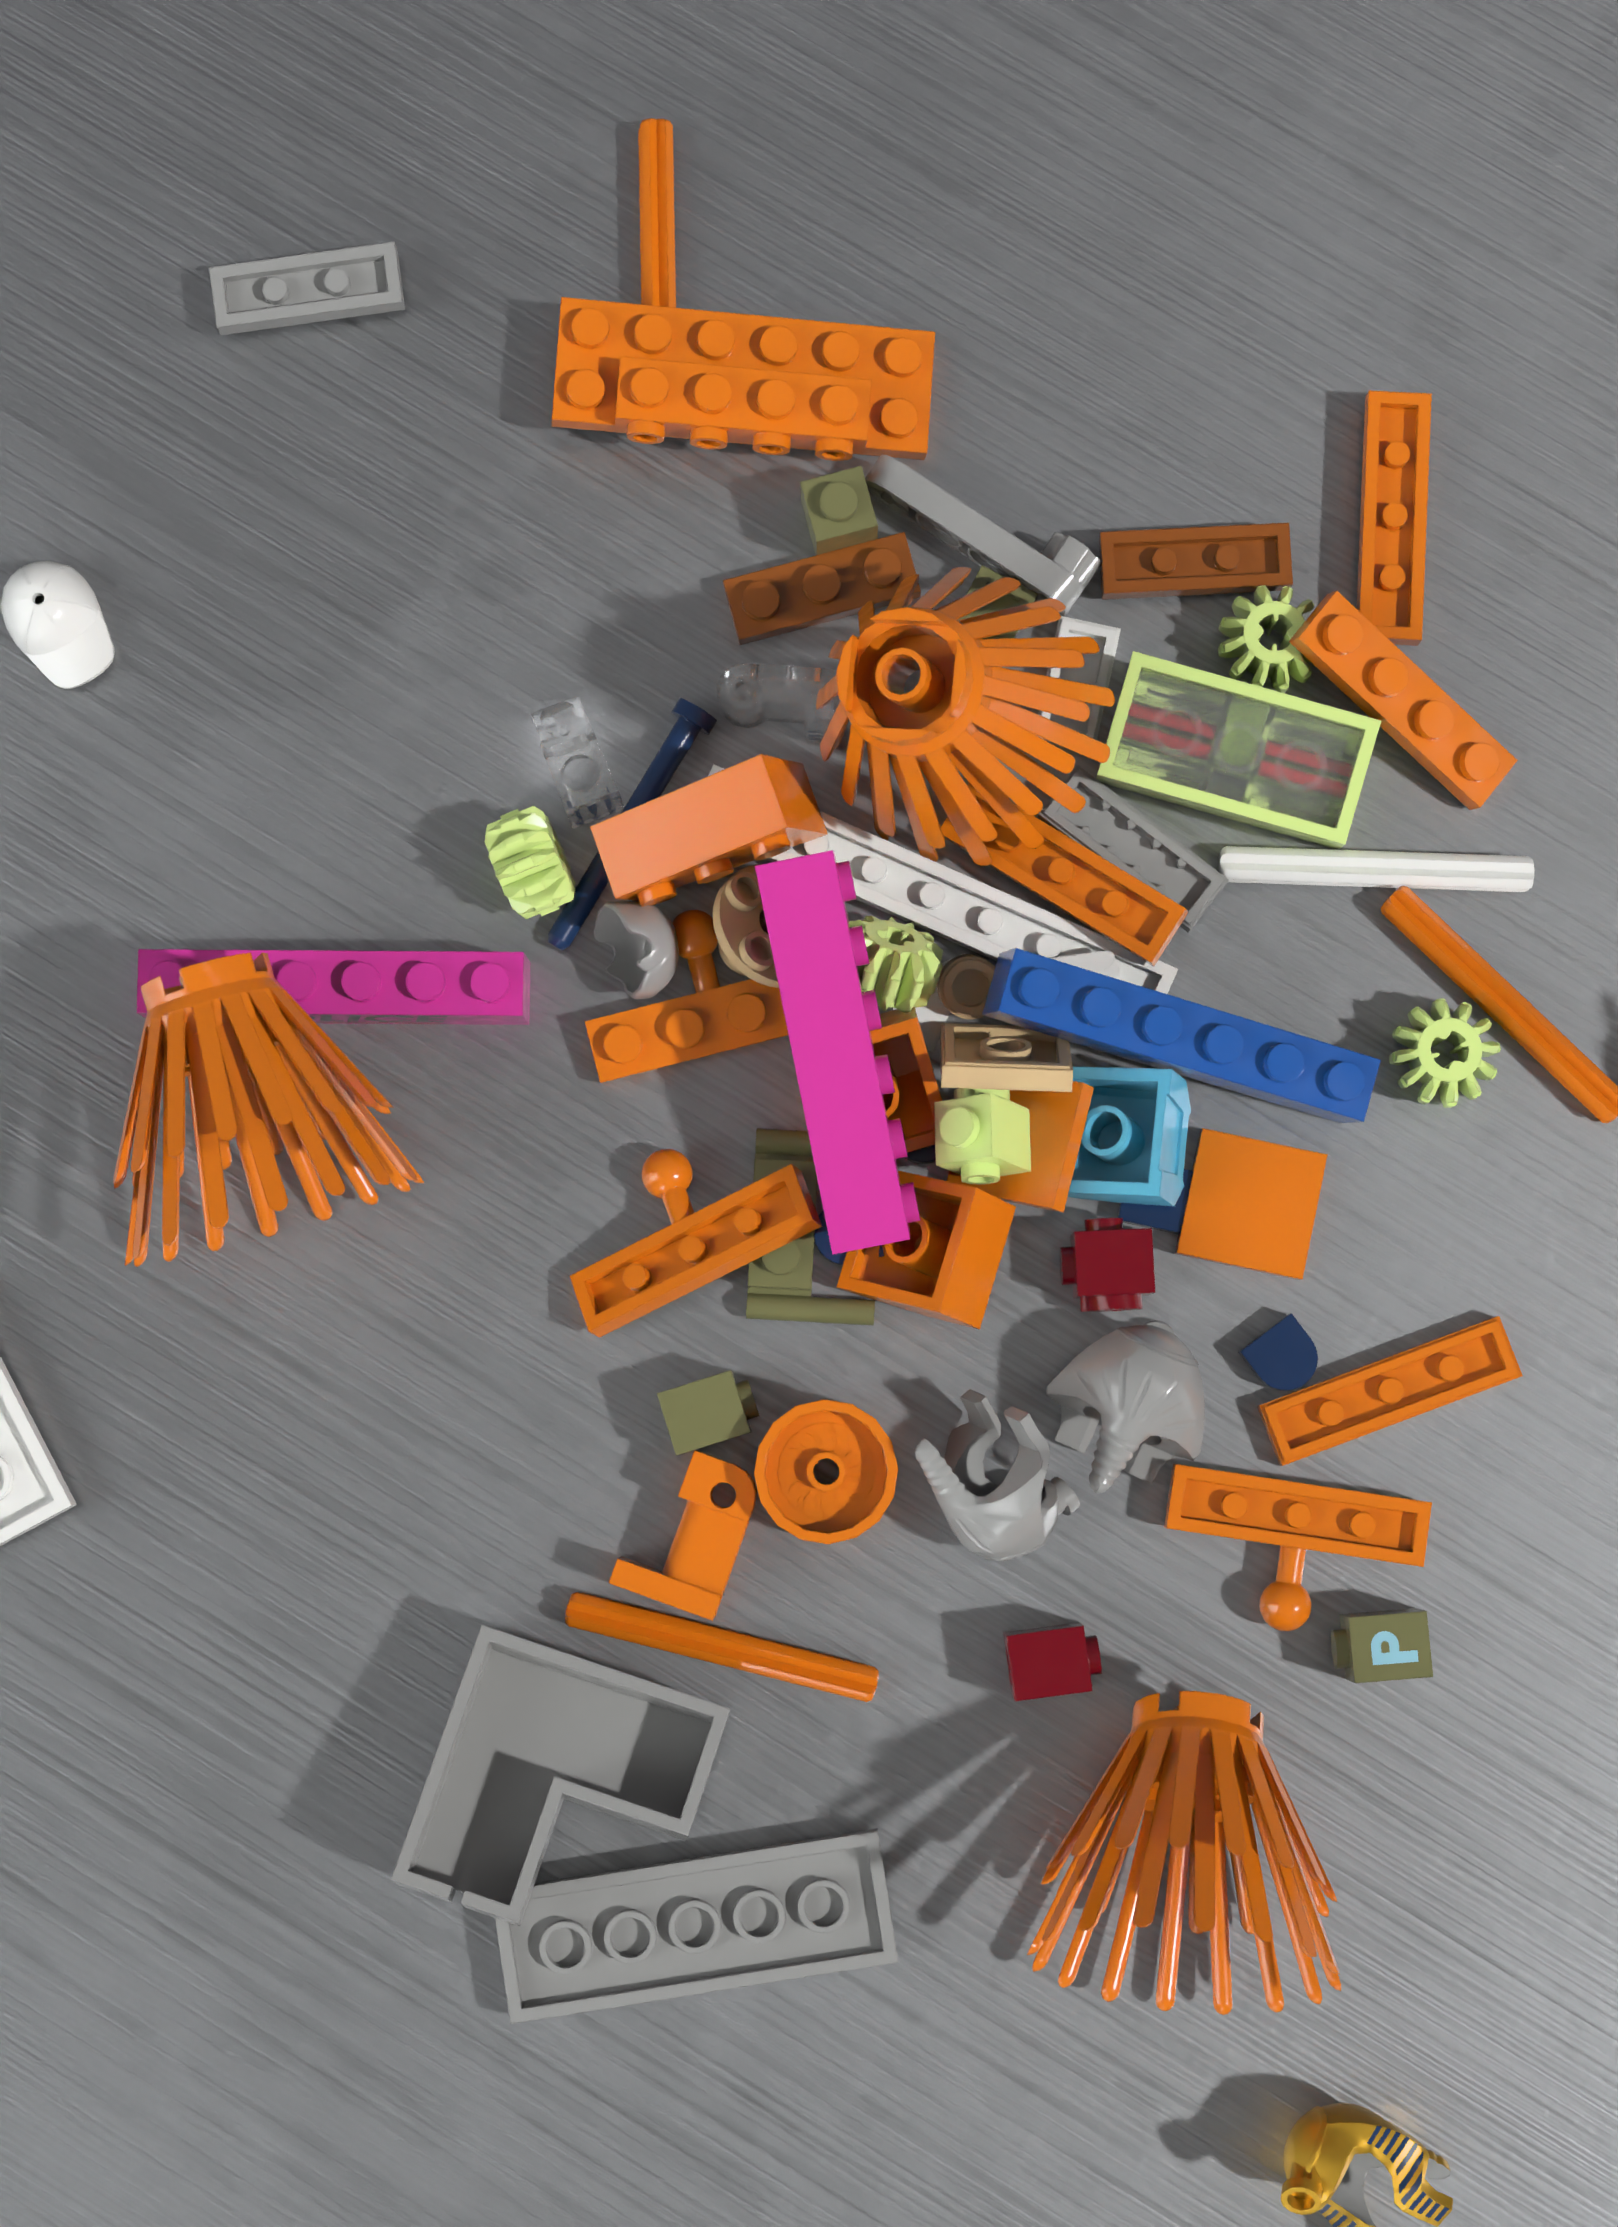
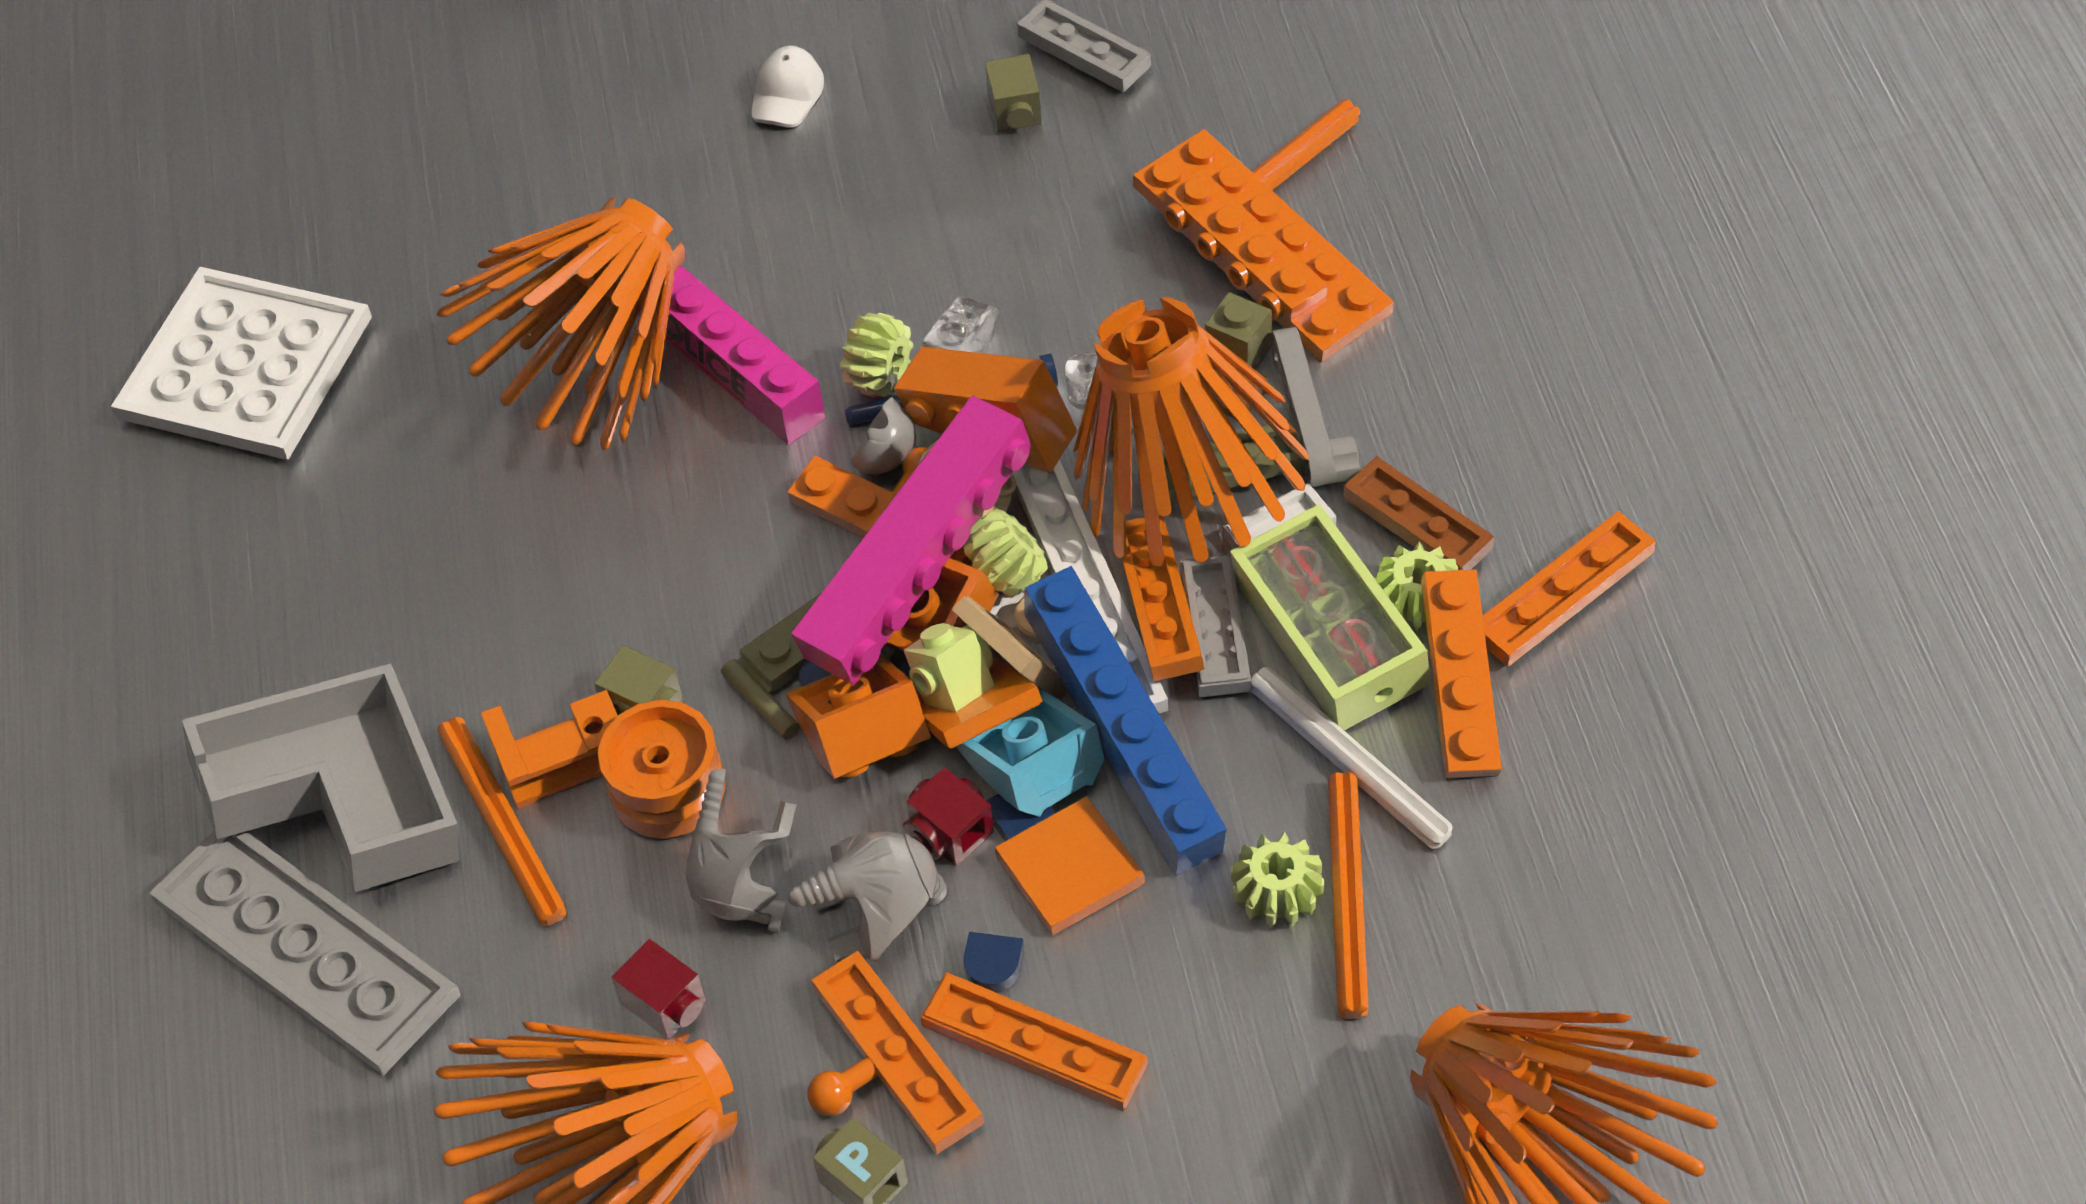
camera: 45 degrees right, 30 degrees down
orange plate [570,1149,822,1338] -> none
none -> olive brick [985,54,1042,132]

